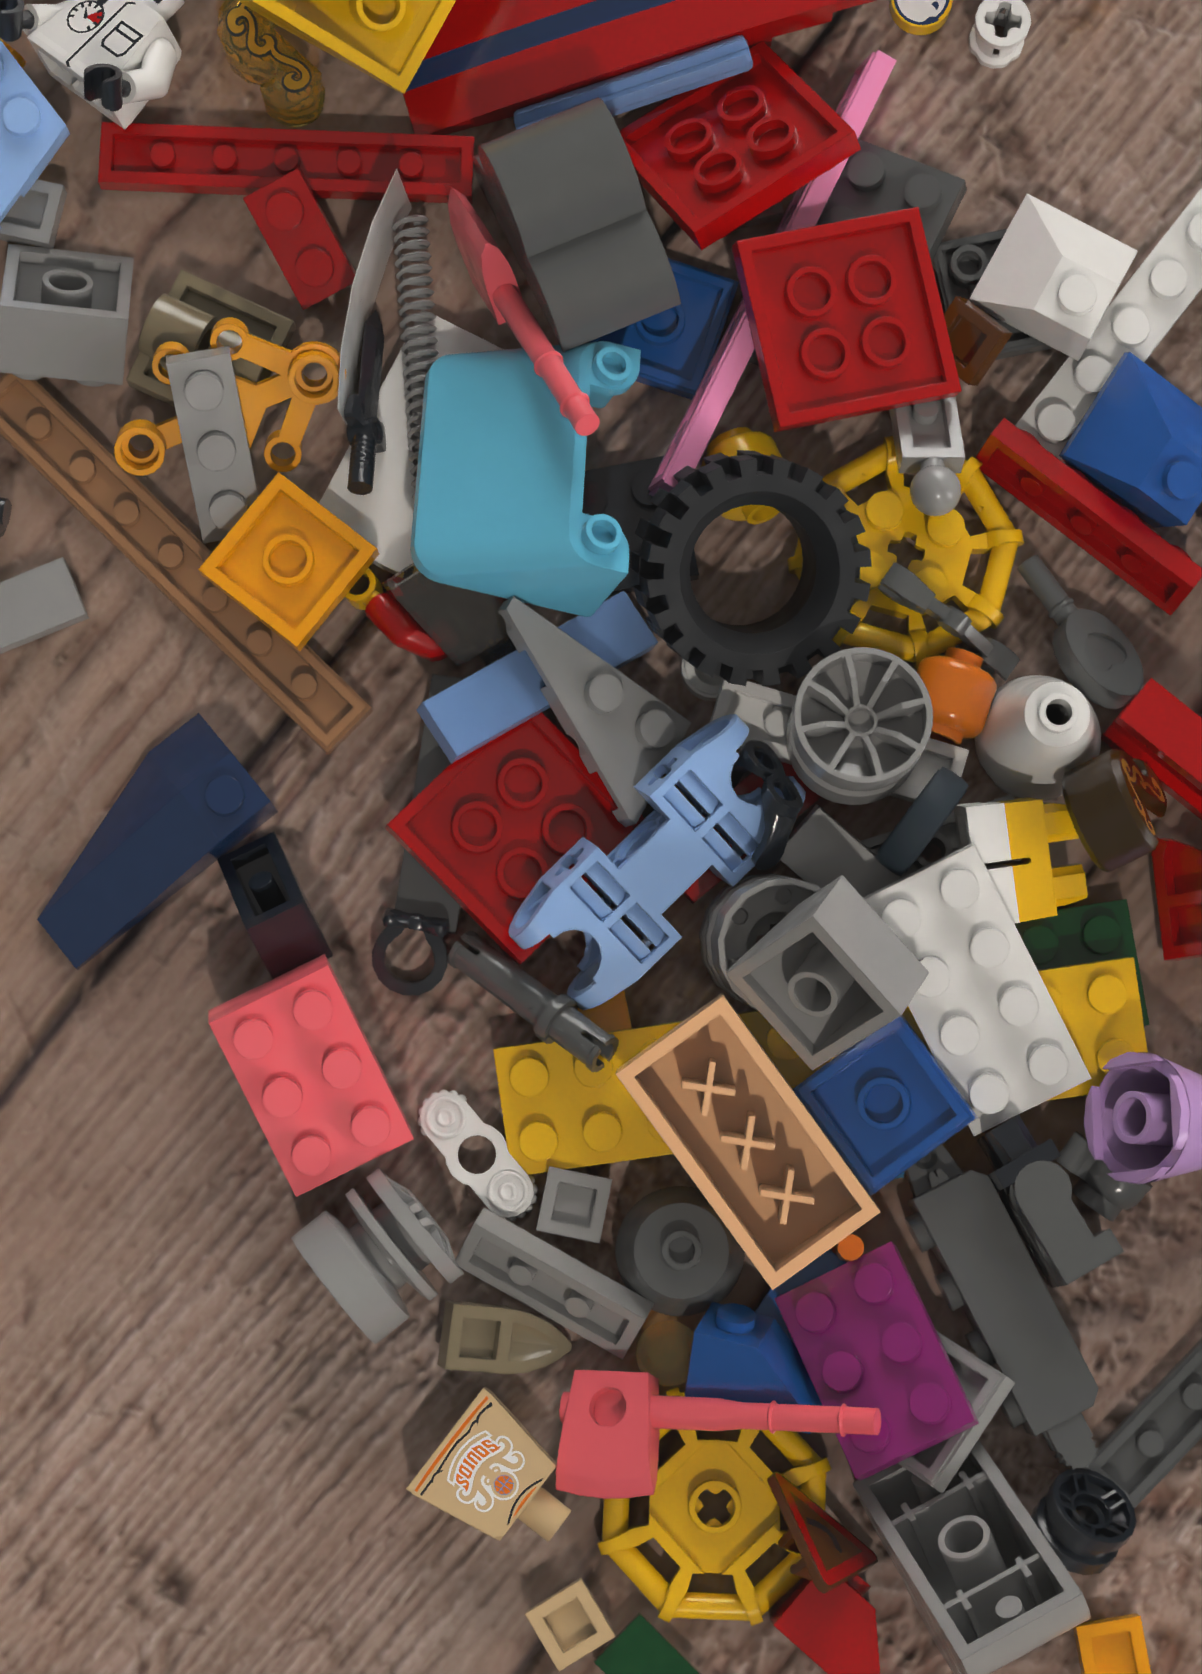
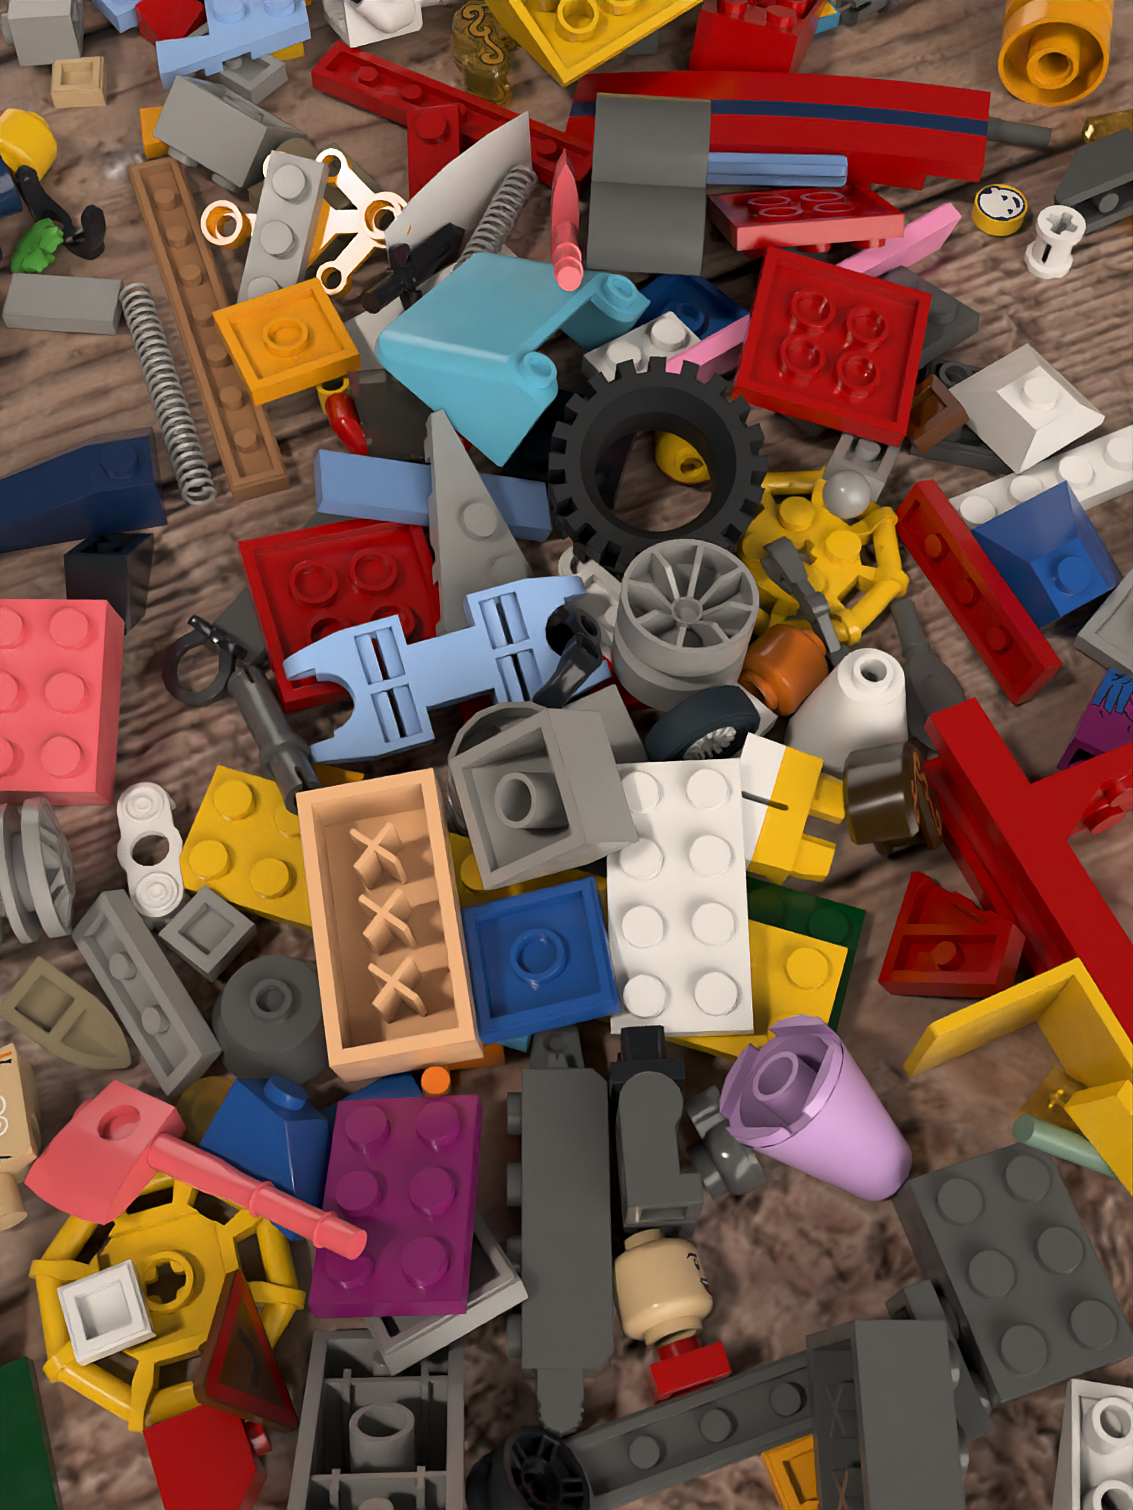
camera: 25 degrees right, 20 degrees down
none -> white tile [57,1259,157,1366]
none -> light grey piece [119,282,217,505]
none -> white plate [581,311,701,382]
none -> tan head [612,1229,713,1350]
none -> red plate [645,1336,732,1405]

